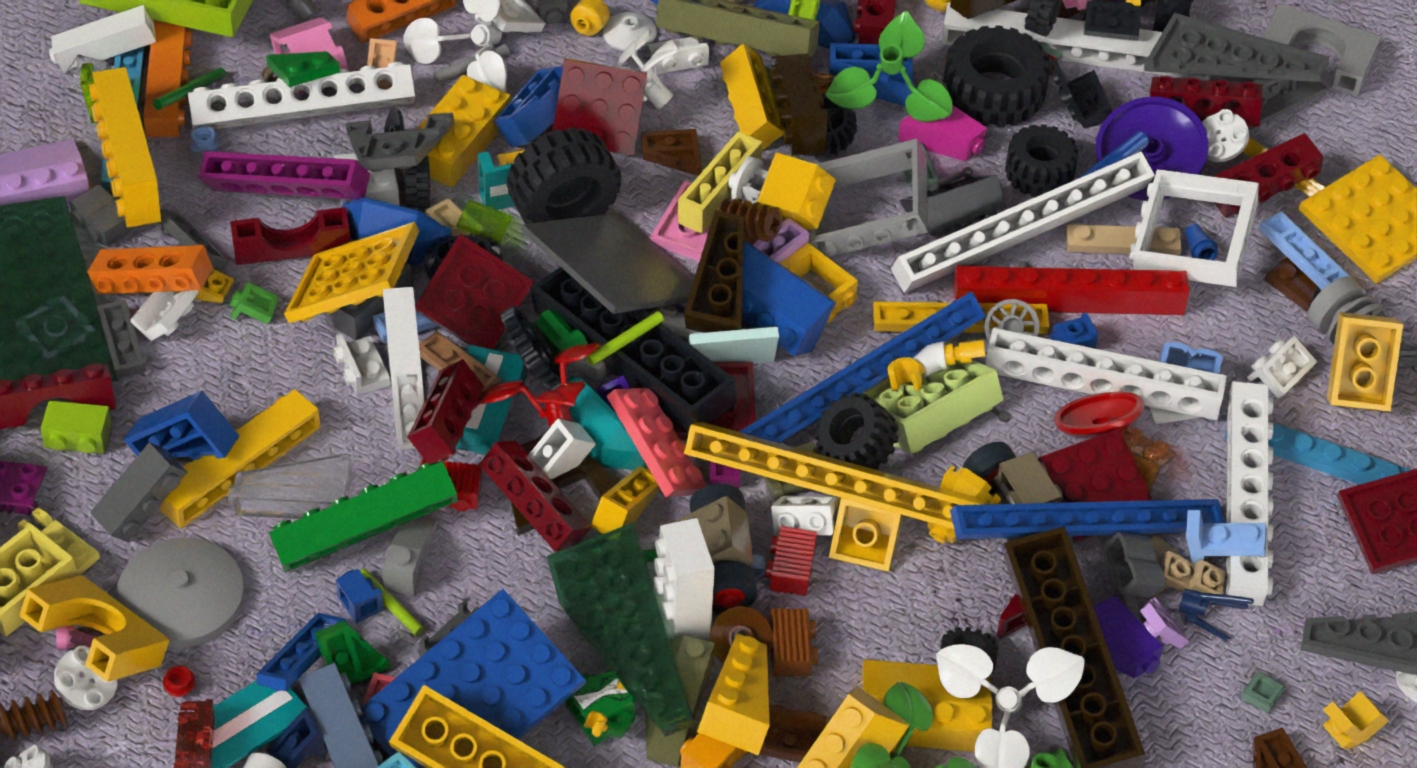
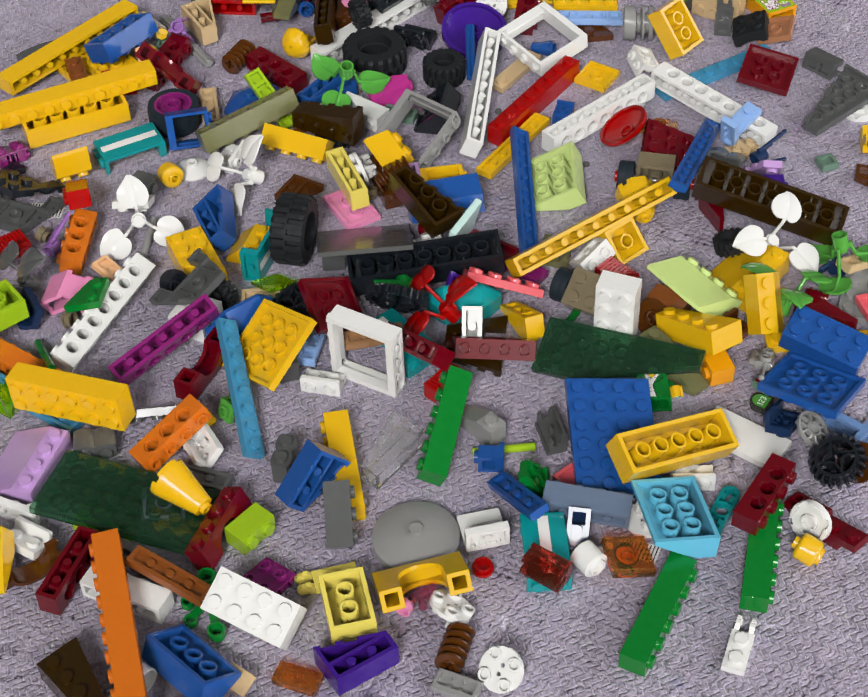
camera: 50 degrees left, 5 degrees down
light blue plate [190,126,218,152] -> none
dark red plate [553,58,647,156] -> none
lime bar [586,311,664,366] -> none
black tyre [815,392,899,470] -> none
yellow piece [887,339,985,391] -> none
light grey wheel [984,299,1039,342] -> none
medium blue brick [1158,342,1223,374] -> none
none -> dark blue bracket [16,287,44,330]
none -> yellow cone [150,458,212,516]
none -> dark azure plate [215,317,265,459]
none -> dark grey brick [270,434,299,483]
none -> white slope [346,91,389,132]
none -> white bracket [457,508,510,552]
none -> yellow tile [574,60,620,93]
none -> yellowish green slope [646,256,743,316]

